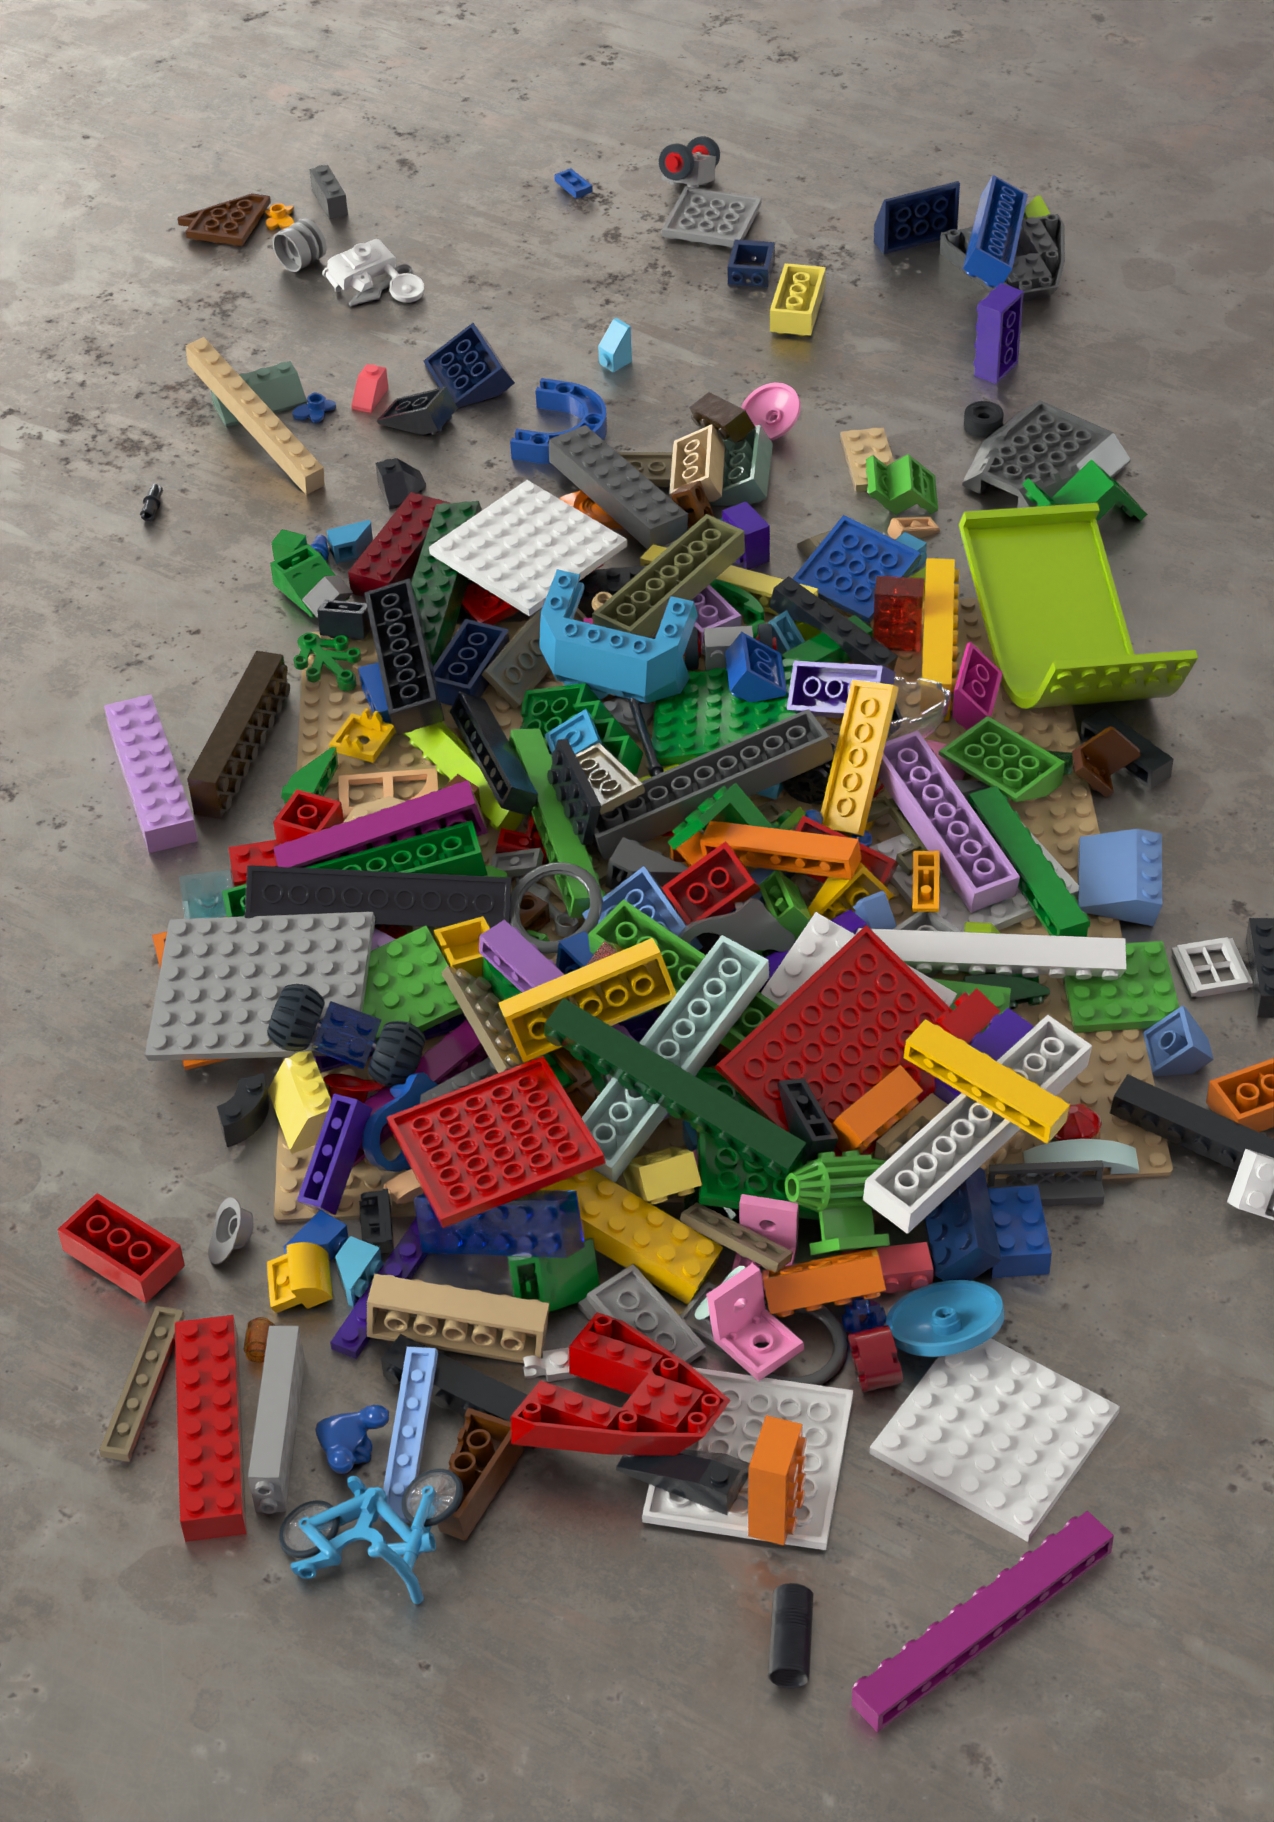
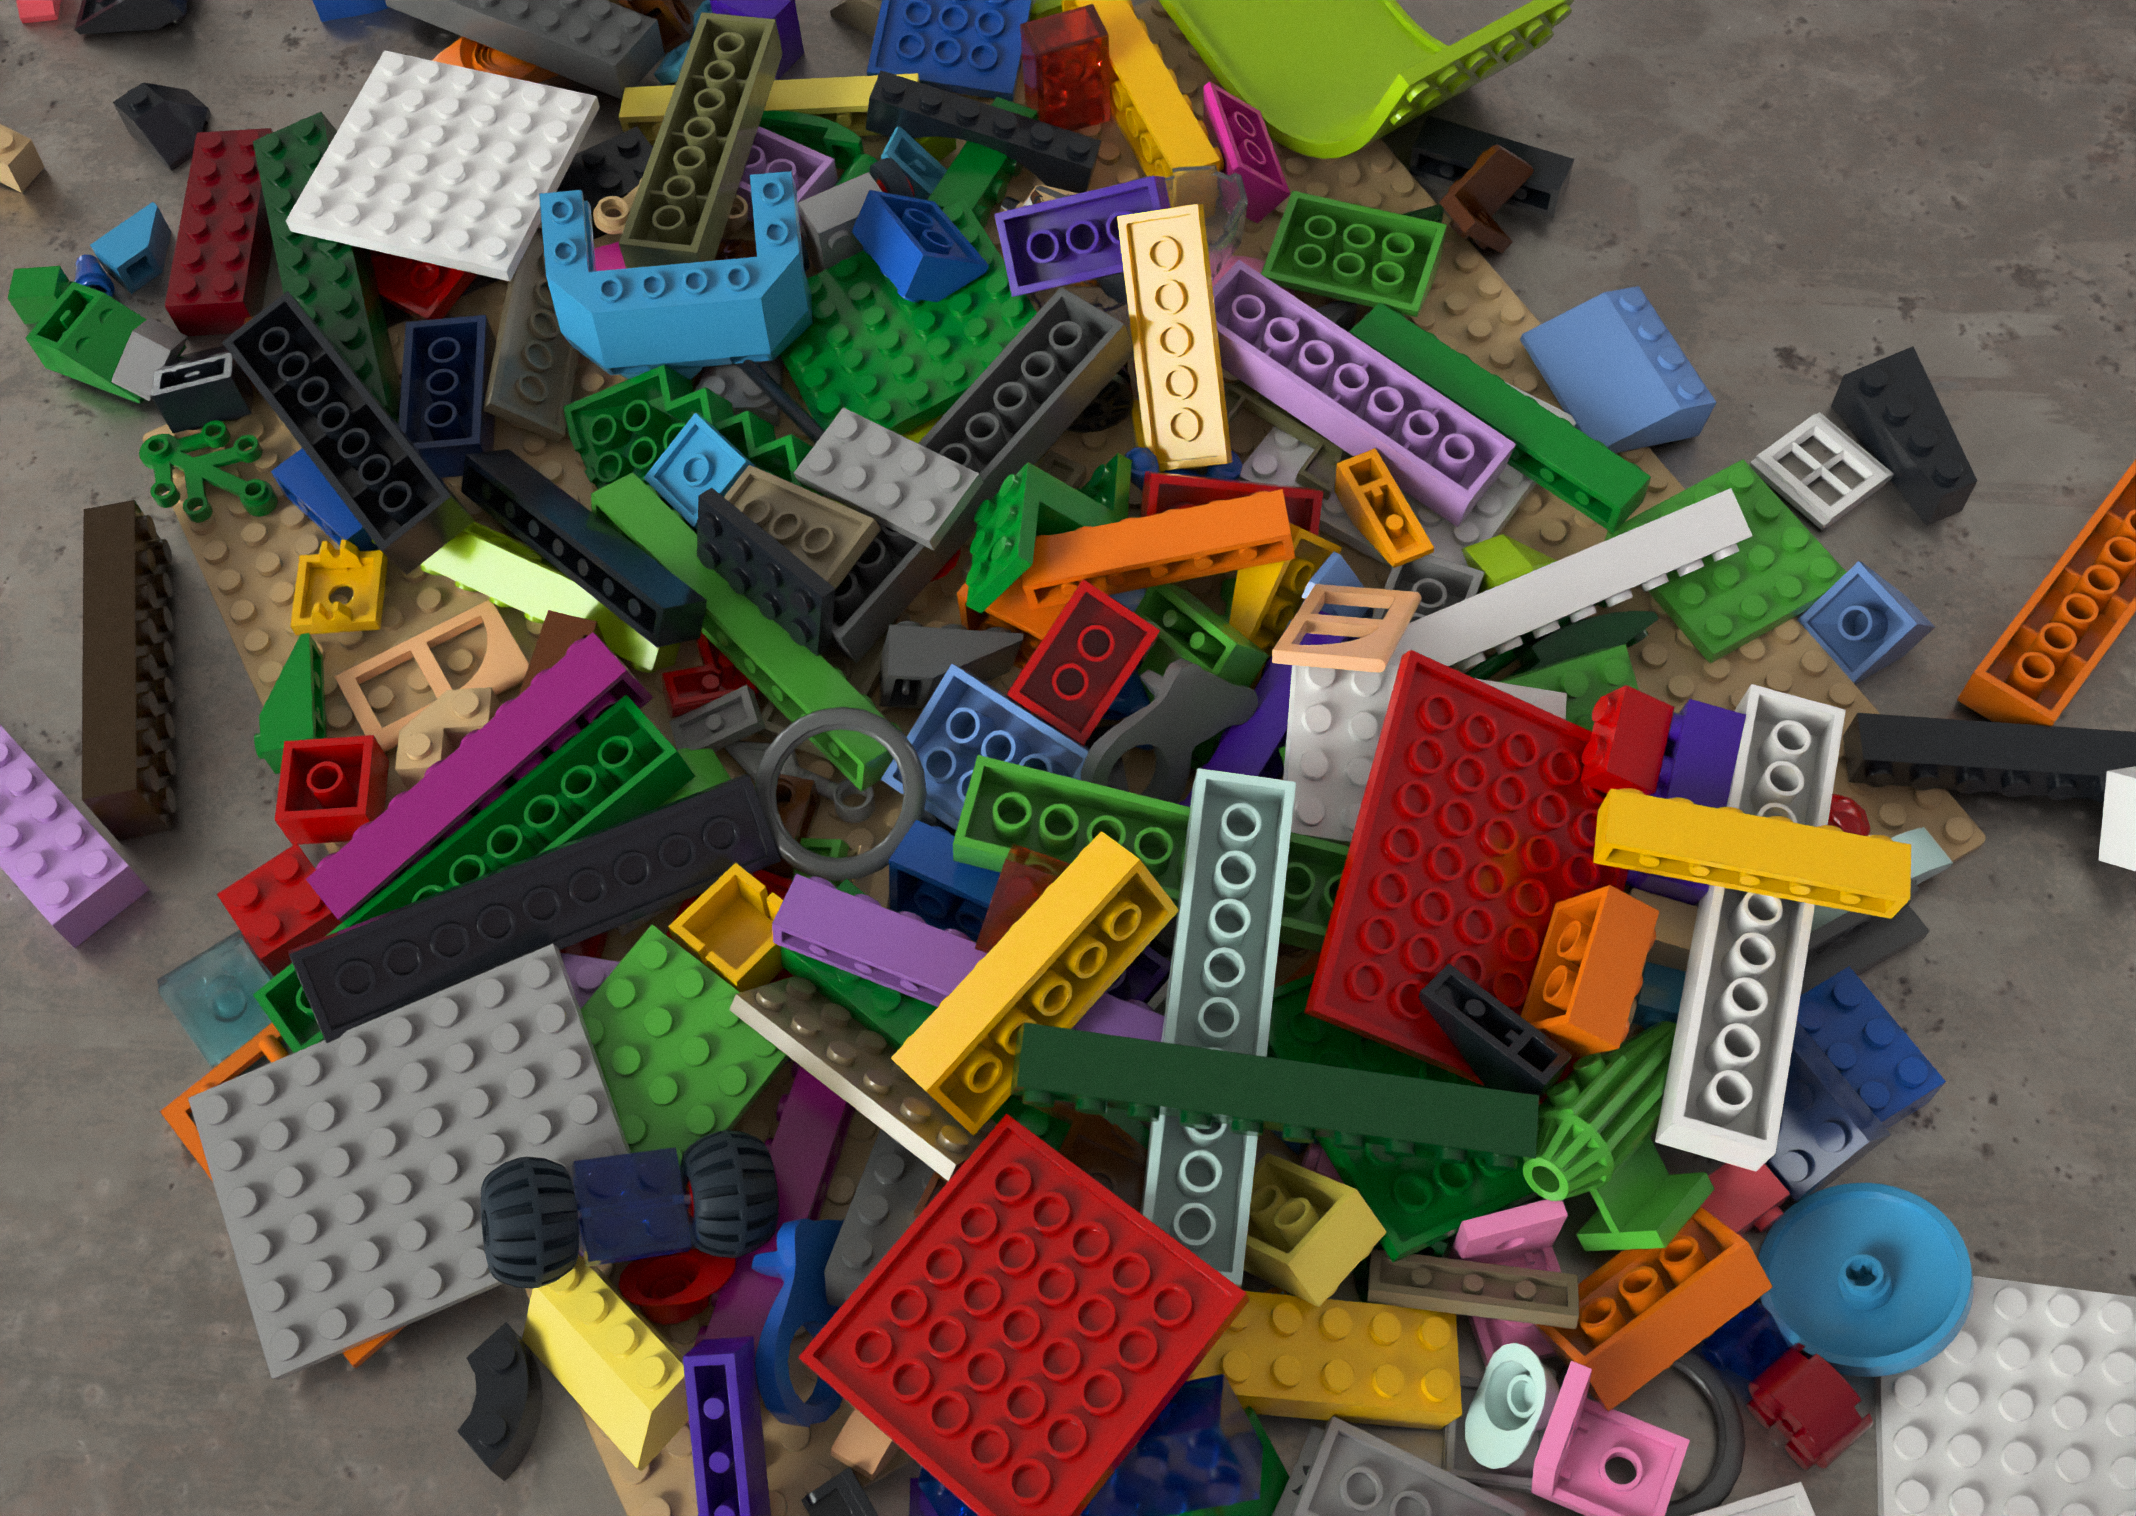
camera: 25 degrees left, 15 degrees up
none -> light grey plate [794,408,983,550]
none -> light nougat window [1272,584,1422,673]

